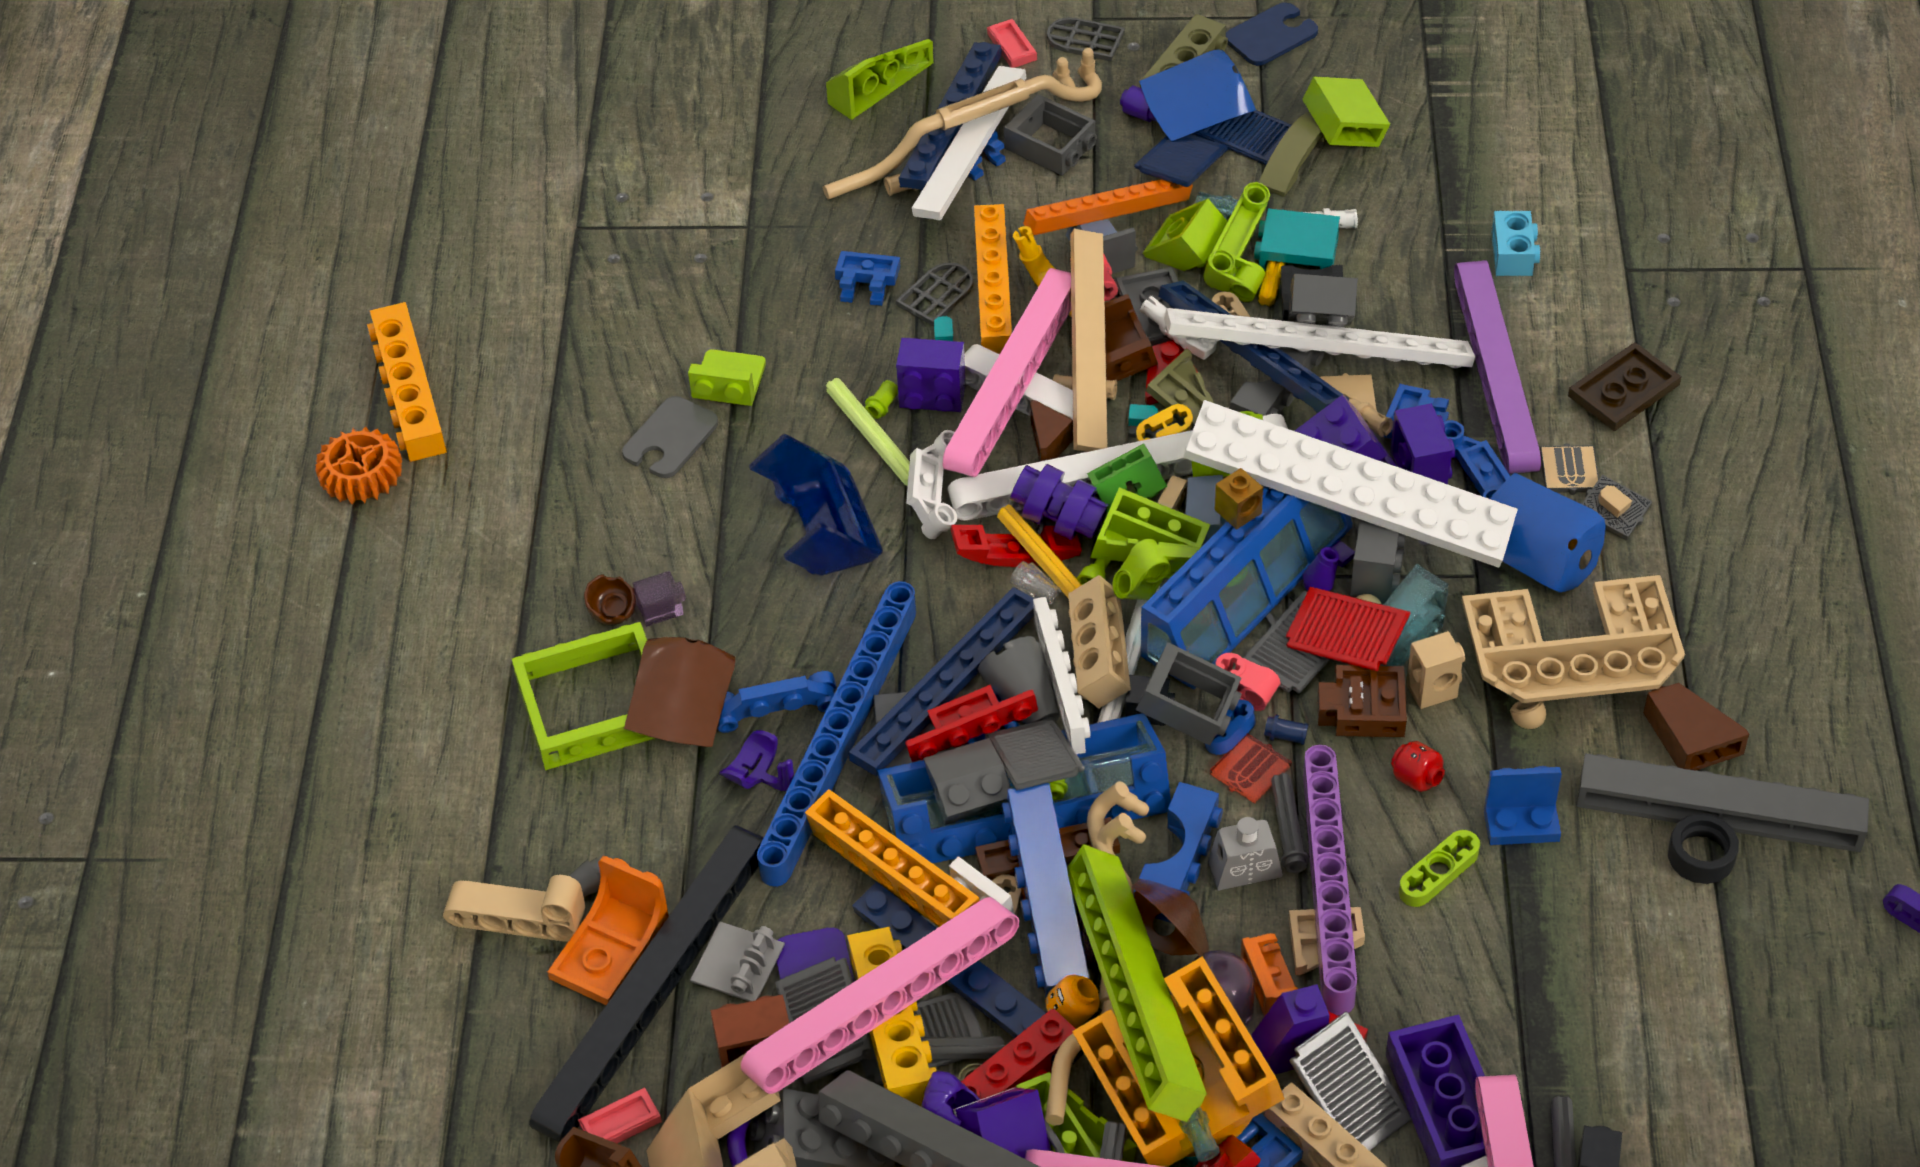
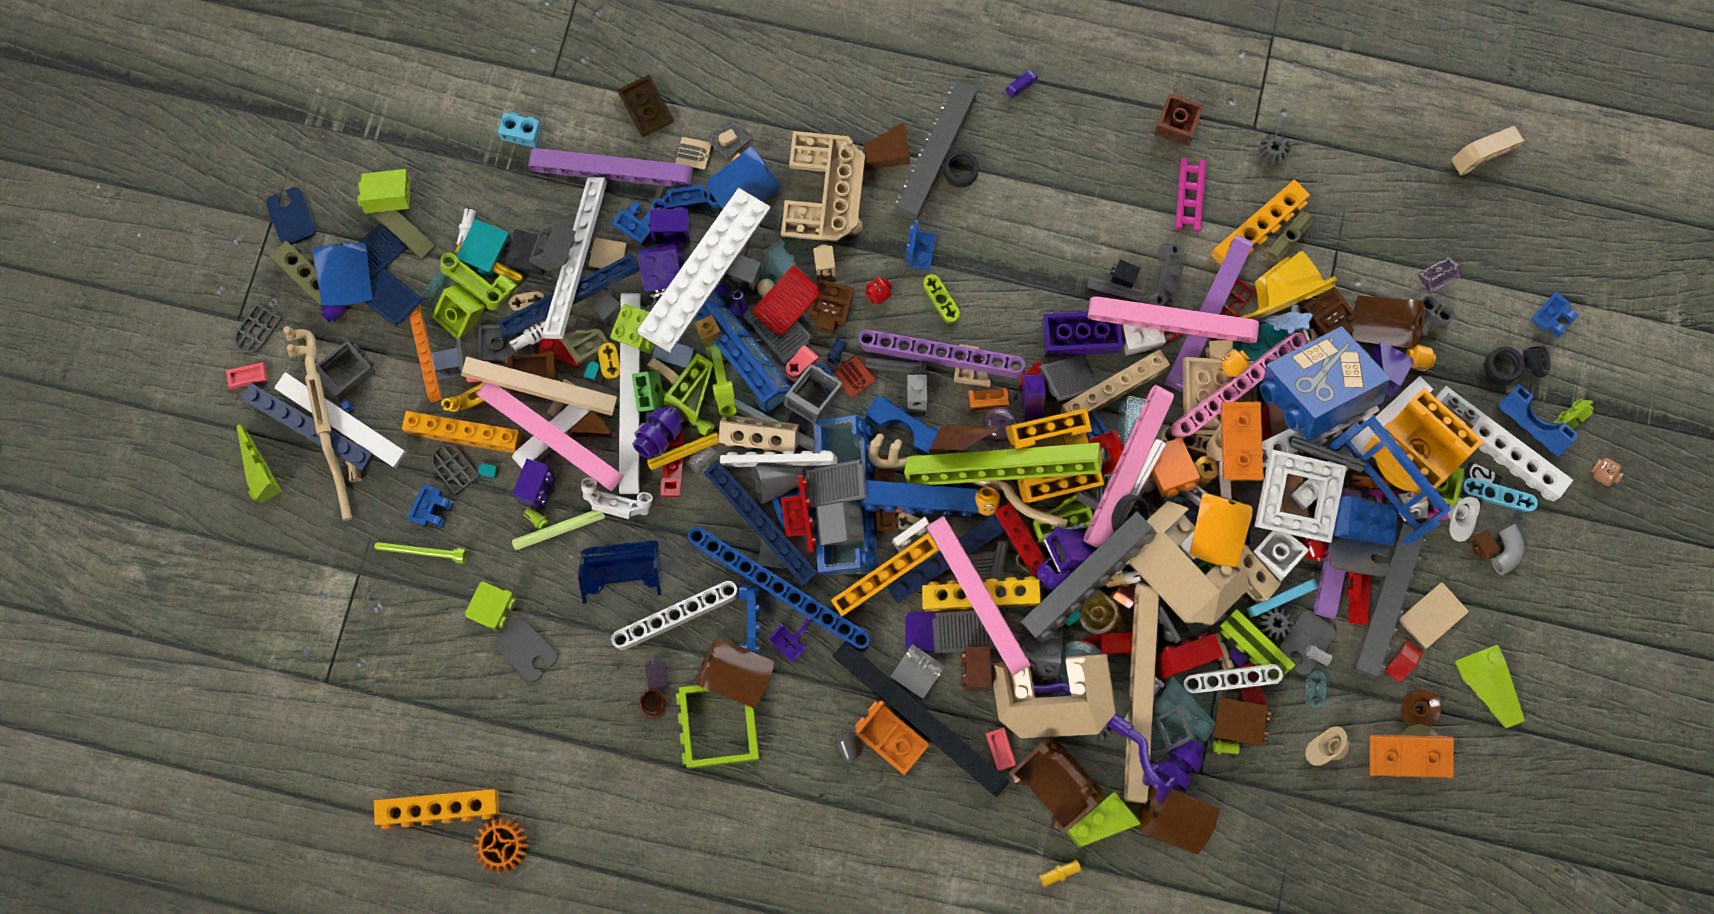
camera: 80 degrees left, 25 degrees up
tan beam [443,875,585,942] -> none
tan pin [1344,393,1393,437] -> none
none -> lime piece [374,542,467,564]
none -> white beam [611,581,738,651]

